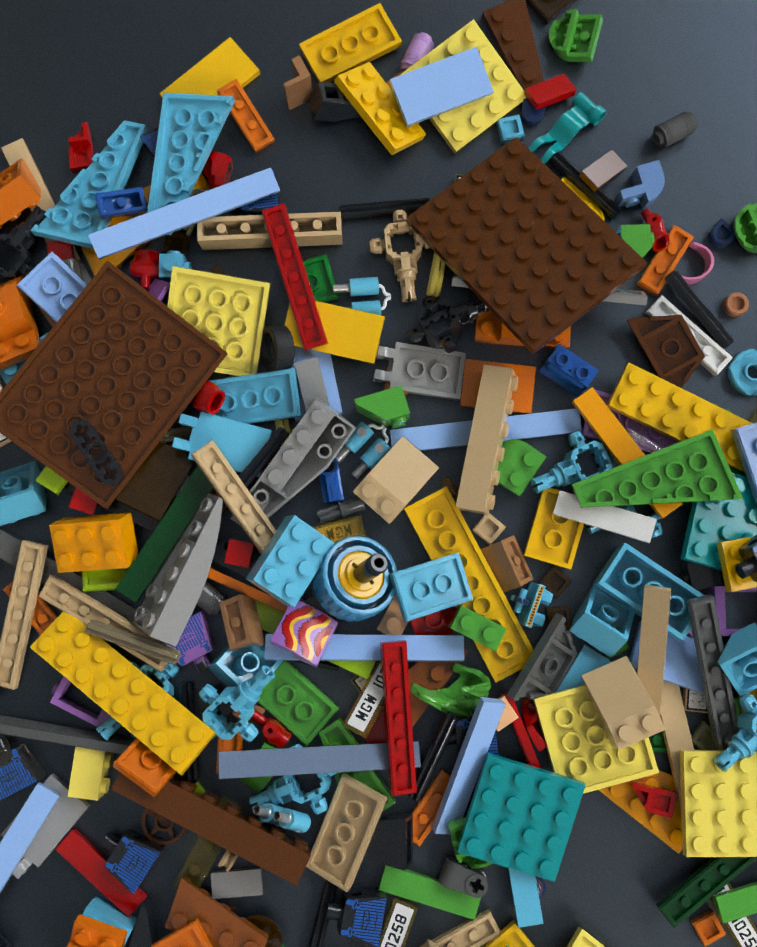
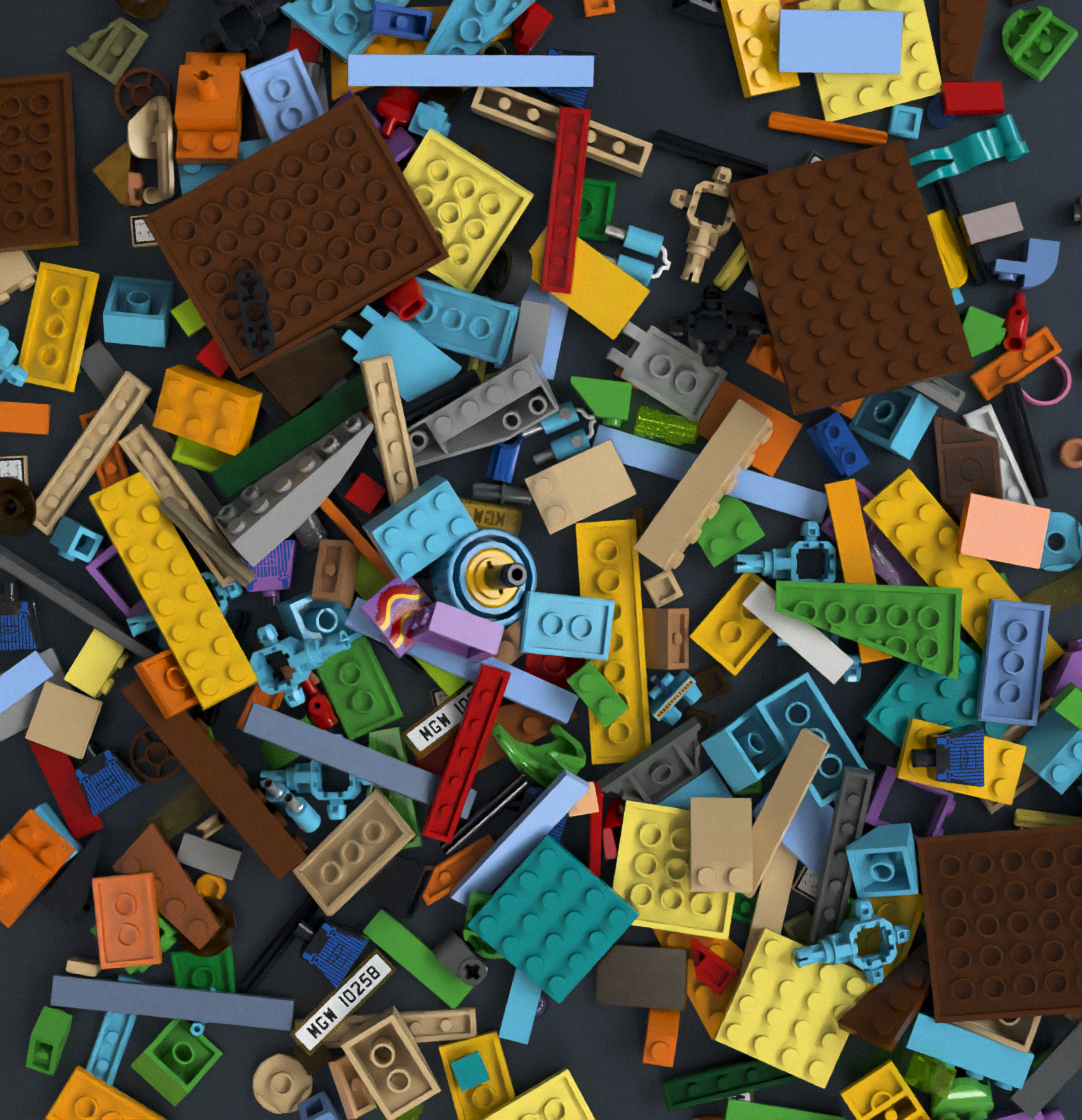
camera: 25 degrees right, 5 degrees up
none -> tan tile [25,681,103,759]
none -> medium azure brick [49,516,103,564]
none -> light orange tile [195,873,226,899]
none -> window [410,601,505,663]
none -> dark brown tile [596,943,689,1010]
none -> clear neon green axle [634,406,700,446]
none -> orange slope [641,1008,680,1068]
none -> orange axle [768,111,887,147]
none -> medium azure slope [848,387,938,460]
none -> tile [955,493,1051,569]

